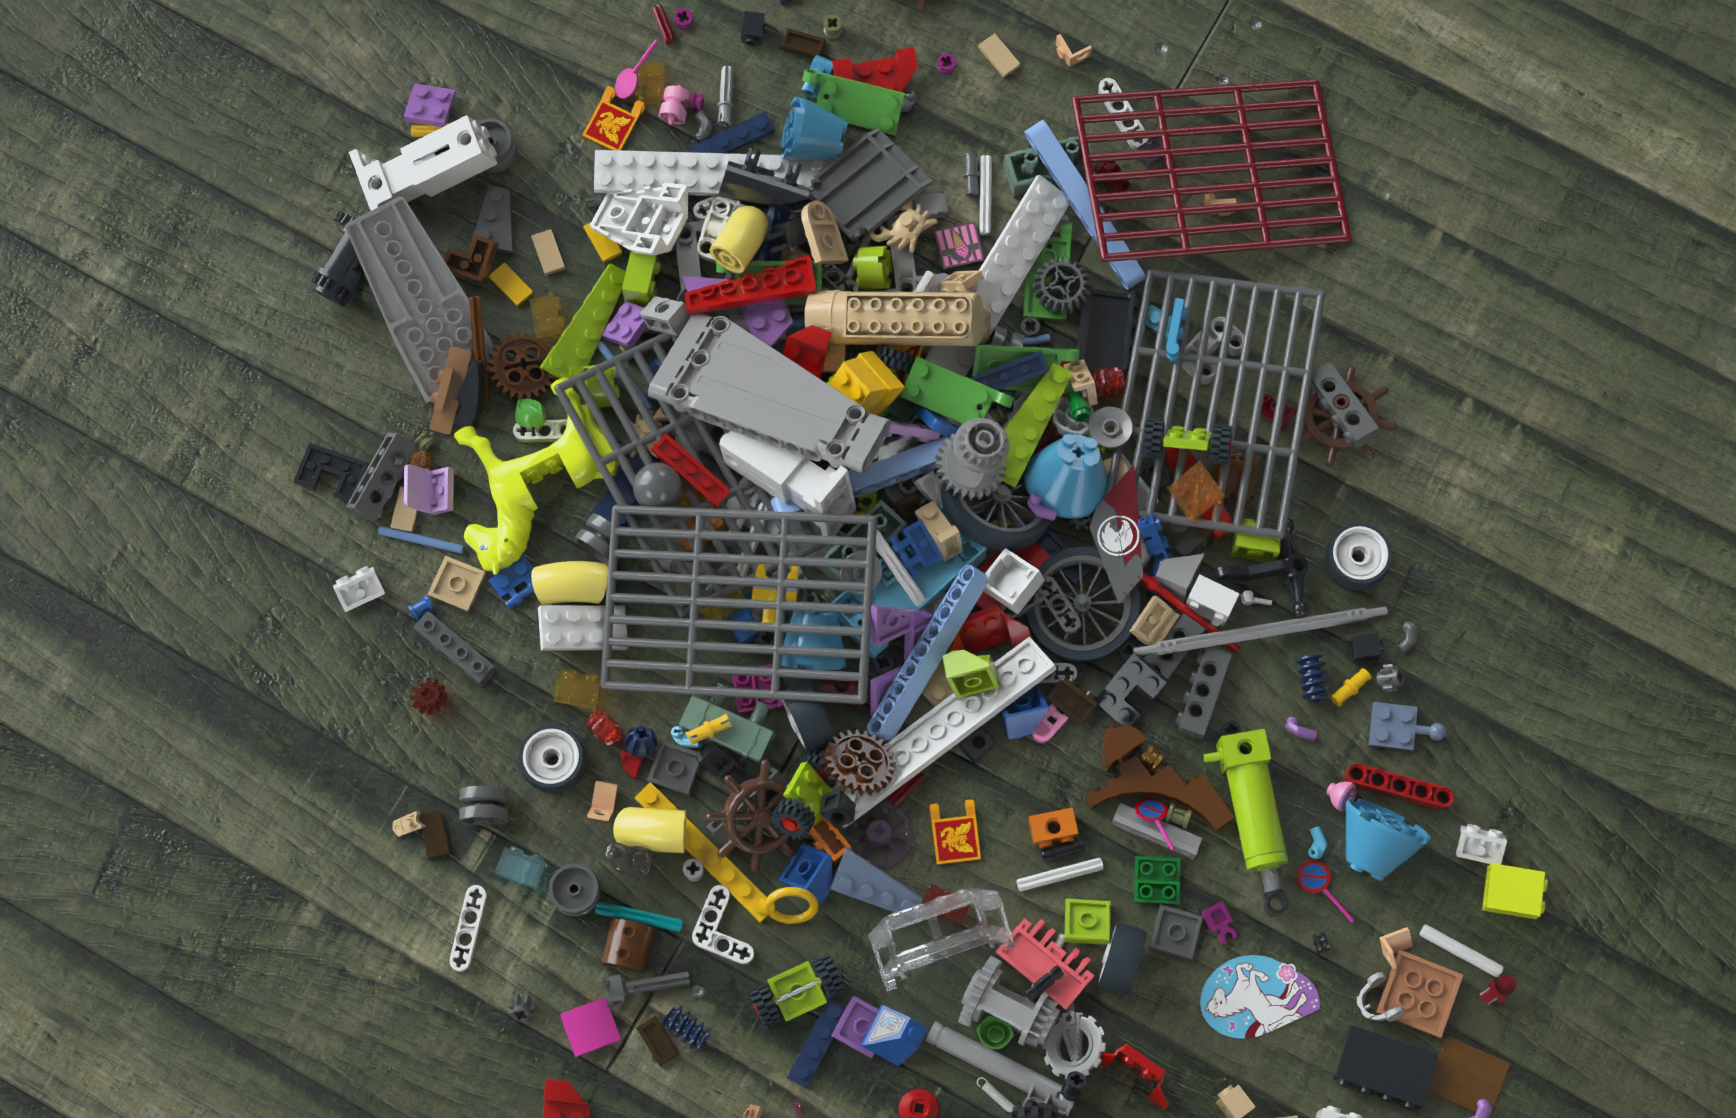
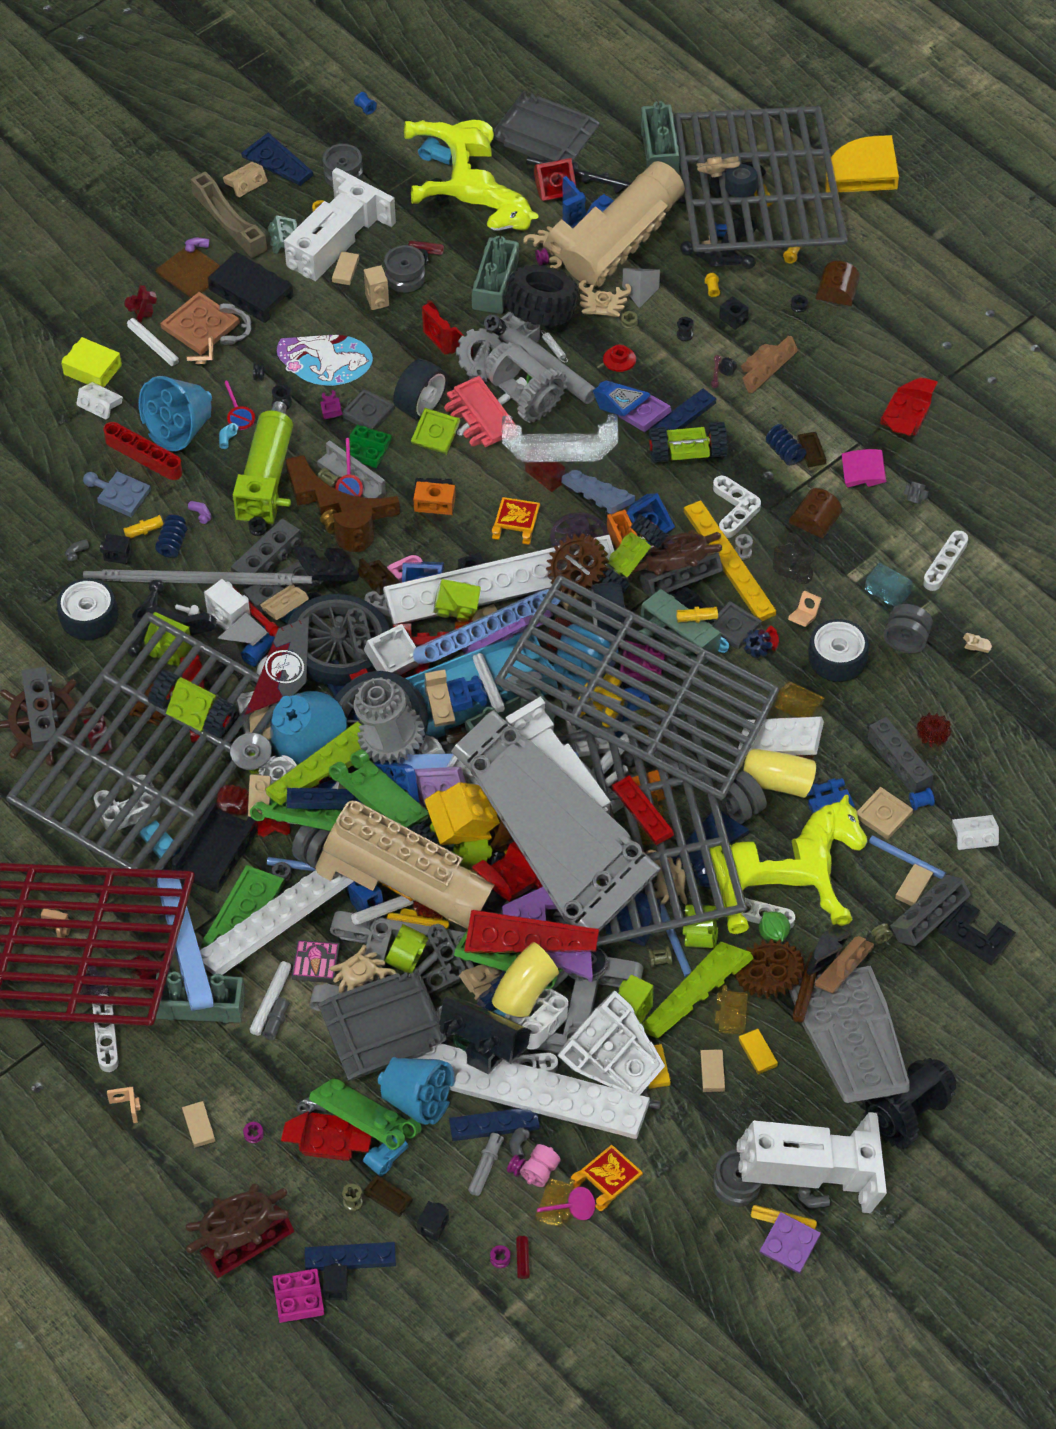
camera: 160 degrees left, 20 degrees down
lavender bracket [404,464,454,515] -> none
clear orange tile [410,450,432,470] -> none
dark brown tile [419,810,450,859] -> none
reddish brown brick [444,235,500,284] -> none
dark grey wing [472,185,513,255] -> none
dark grey wheel [549,864,601,917] -> none
clear red gear [586,709,624,746] -> none
teal axle [595,902,683,932] -> none
medium lavender plate [602,301,647,348] -> none
dark grey piece [602,972,690,1007] -> none
light yellow brick [613,807,687,853] -> none
dark grey piece [633,463,682,507] -> none
light grey brick [640,296,691,336] -> none
yellow piece [759,887,819,924] -> none
black hinge [765,212,817,253] -> none
tan plate [801,201,849,264] -> none
black brick [820,789,856,828] -> none
tan bracket [938,271,984,293] -> none
white axle [1017,858,1104,891] -> none
black axle [1024,965,1064,1001] -> none
medium lavender arm [1027,494,1056,521] -> none
dark grey gear [1033,257,1091,315] -> none
green cone [1067,390,1091,423] -> none
blue hinge [1138,511,1170,558] -> none
dark azure plate [1166,298,1188,362] -> none
clear orange hinge [1167,461,1224,523] -> none
bright pink brick [1327,782,1357,812] -> none
dark grey gear [1377,664,1404,692] -> none

